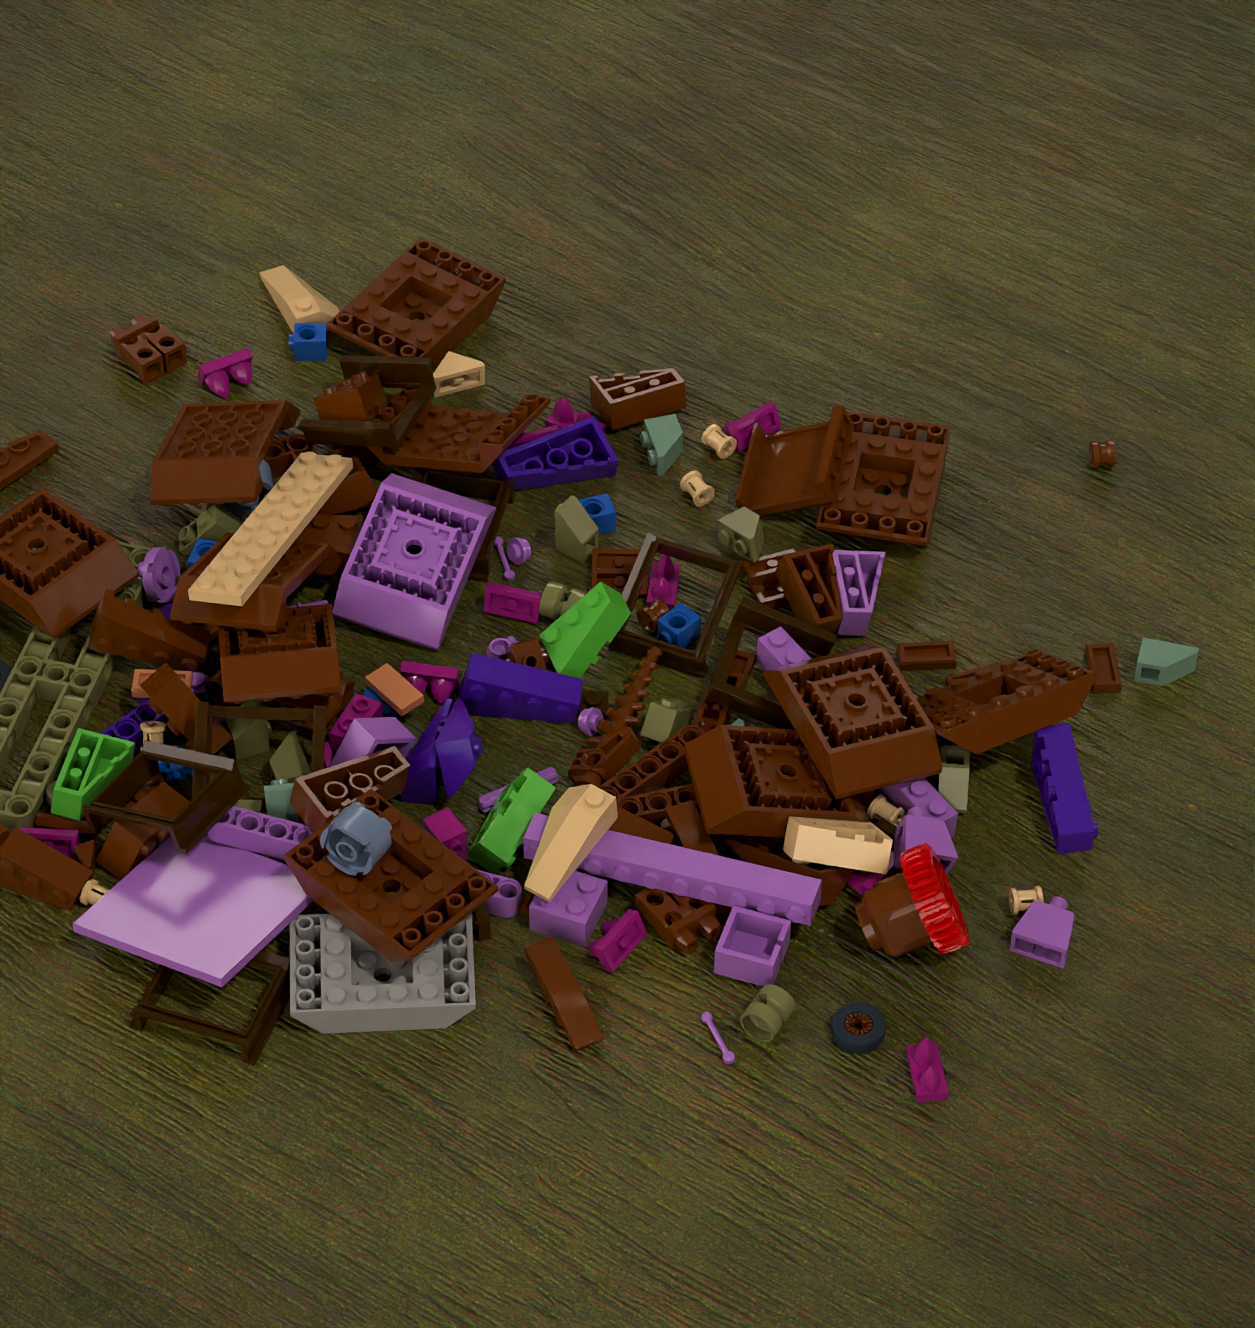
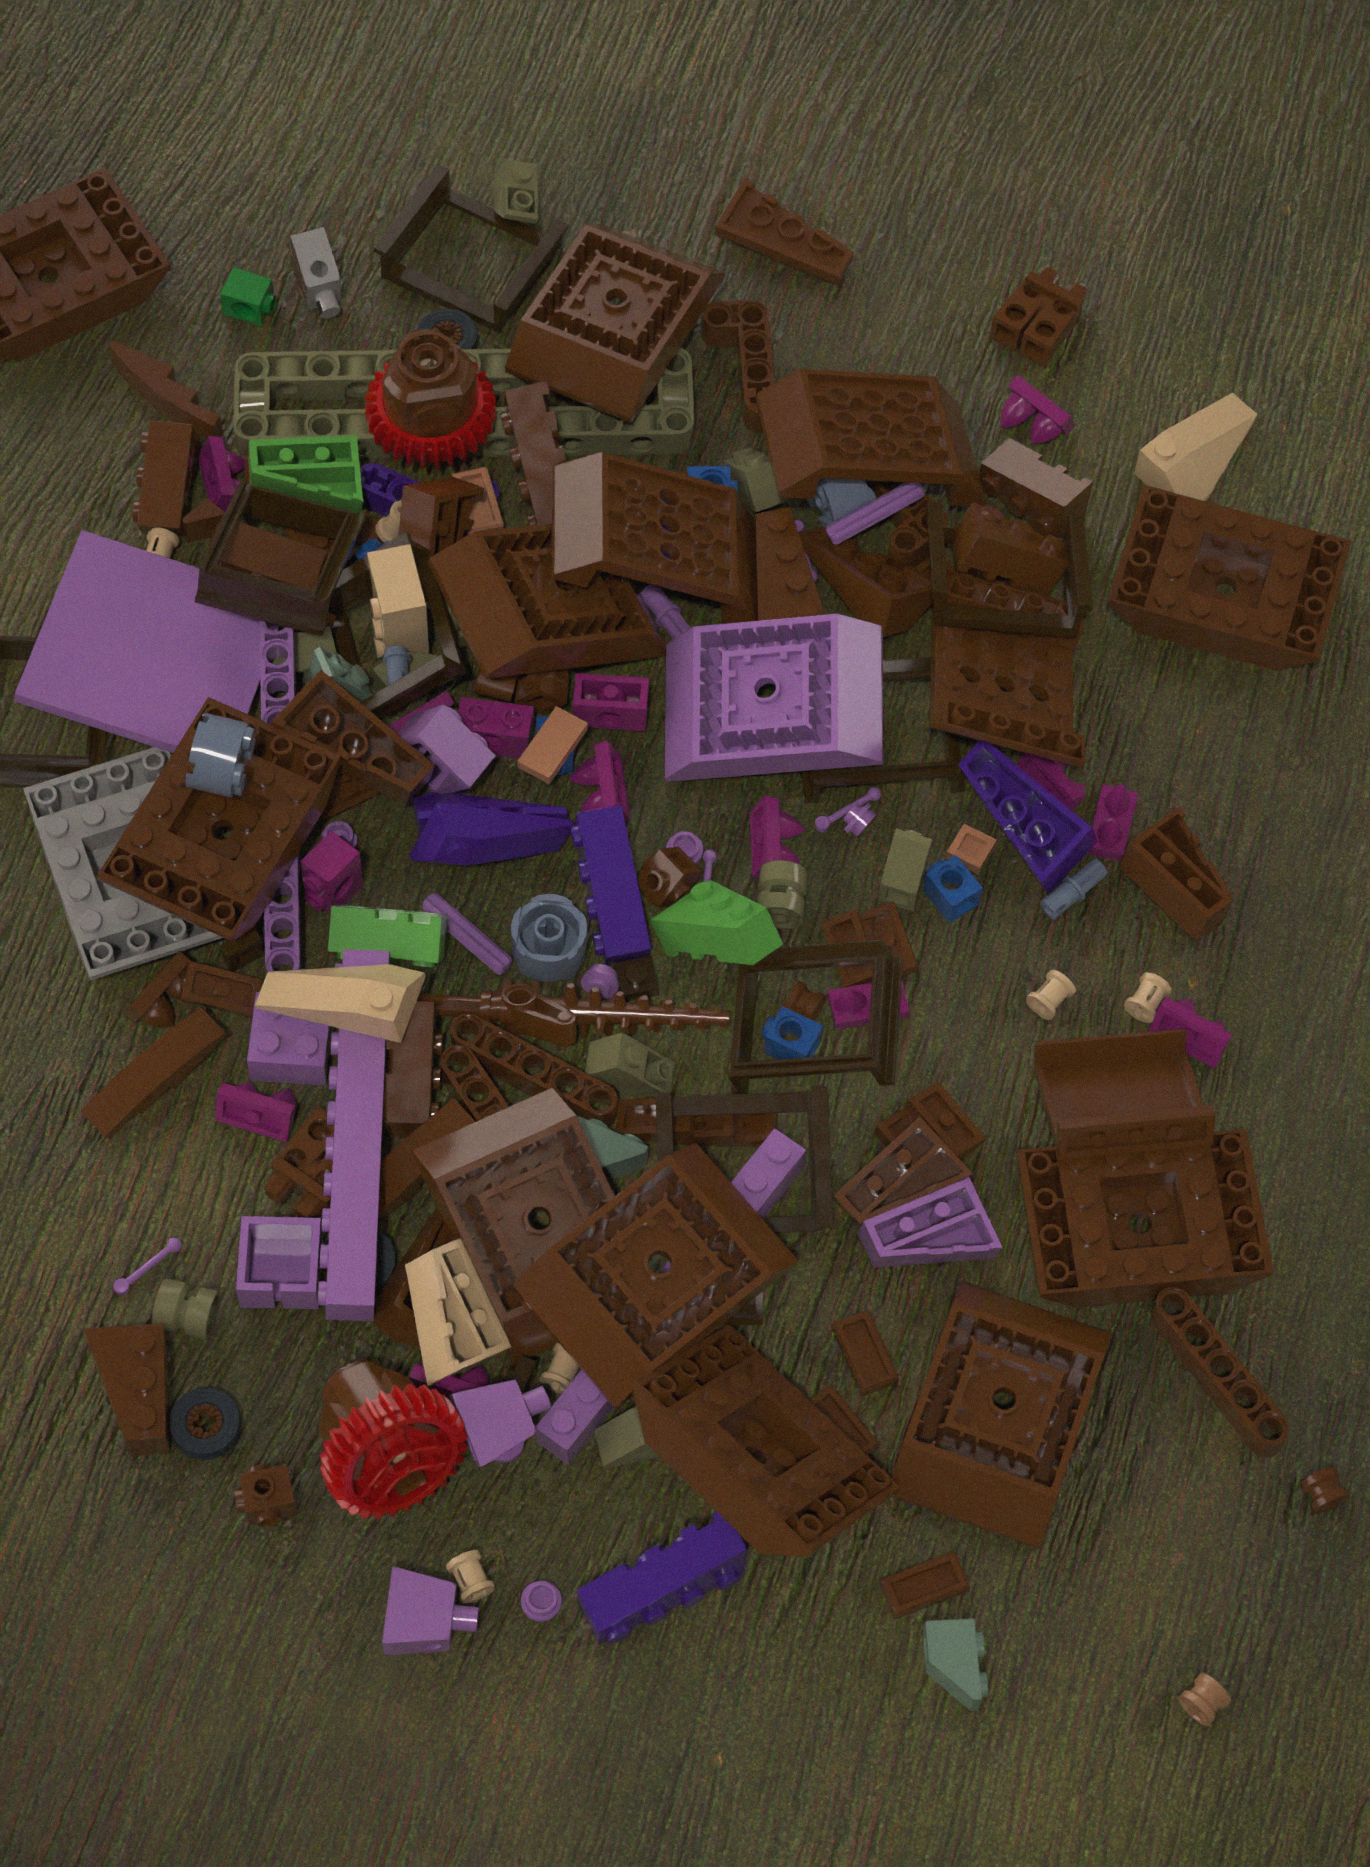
camera: 70 degrees right, 15 degrees up
medium lavender plate [137,547,180,603] -> none
tan plate [188,452,353,606] -> none
blue brick [289,323,328,361] -> none
tan slope [433,351,485,398] -> none
sand green slope [640,414,683,476] -> none
olive slope [717,506,764,563] -> none
magenta tile [906,1037,948,1103] -> none
none -> reddish brown wedge [83,1324,170,1456]
none -> reddish brown tile [123,951,194,1028]
none -> reddish brown plate [179,961,263,1018]
none -> reddish brown brick [234,1464,297,1527]
none -> reddish brown piece [365,329,496,470]
none -> tan wedge [367,544,429,658]
none -> sand blue pin [382,646,411,685]
none -> sand blue brick [511,894,587,982]
none -> medium lavender plate [521,1581,562,1622]
none -> magenta brick [573,673,649,732]
none -> reddish brown beam [701,300,774,433]
none -> medium lavender axle [826,482,925,544]
none -> reddish brown slope [892,1282,1112,1549]
none -> nougat plate [946,823,997,875]
none -> reddish brown wedge [979,438,1093,538]
none -> sand blue axle [1040,859,1108,920]
none -> reddish brown beam [1151,1287,1289,1458]
none -> medium nougat wheel [1178,1673,1231,1726]

